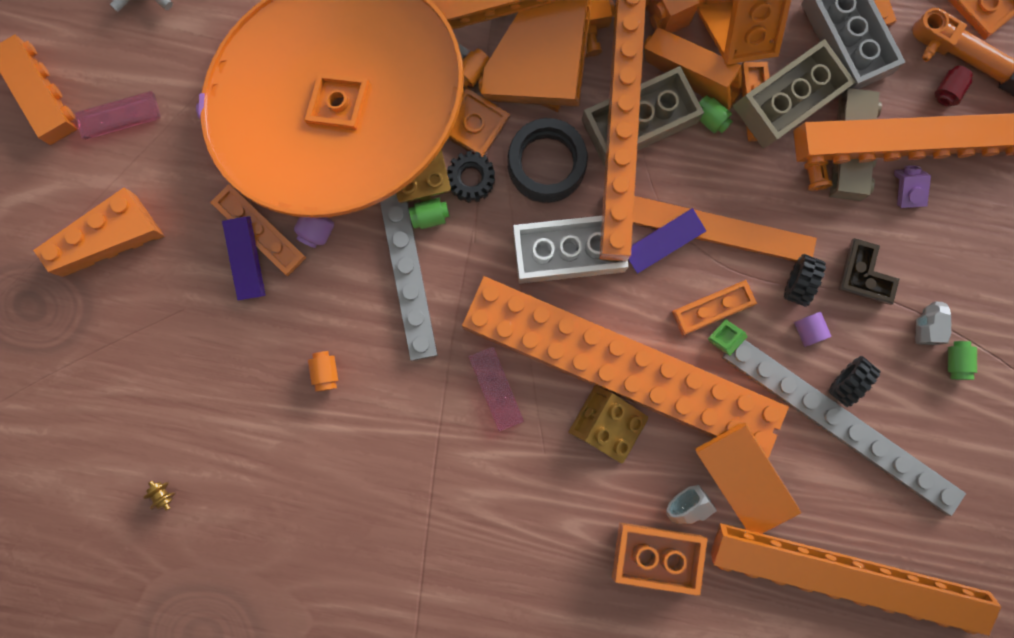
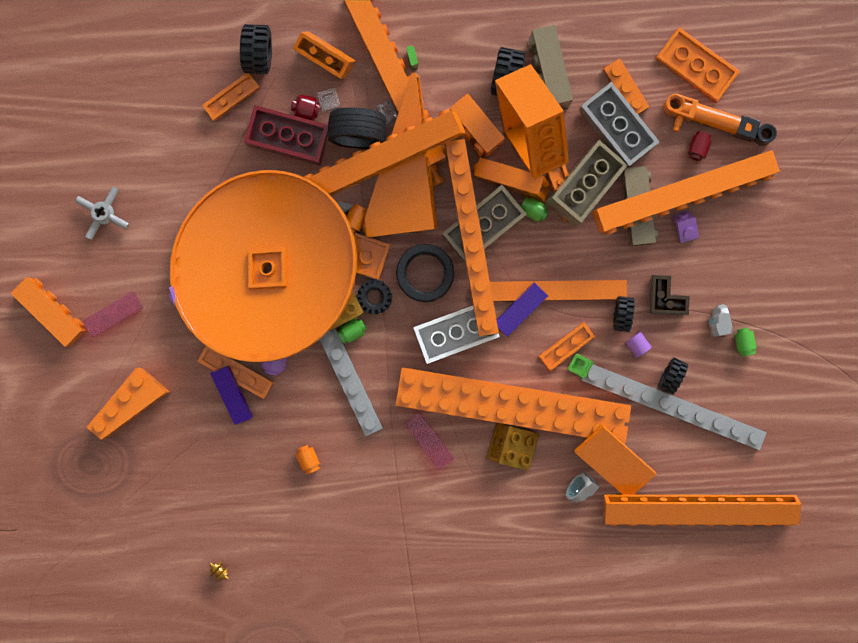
camera: 10 degrees left, 5 degrees up
orange brick [612,522,707,596] -> none
orange bush [804,160,833,191] -> none

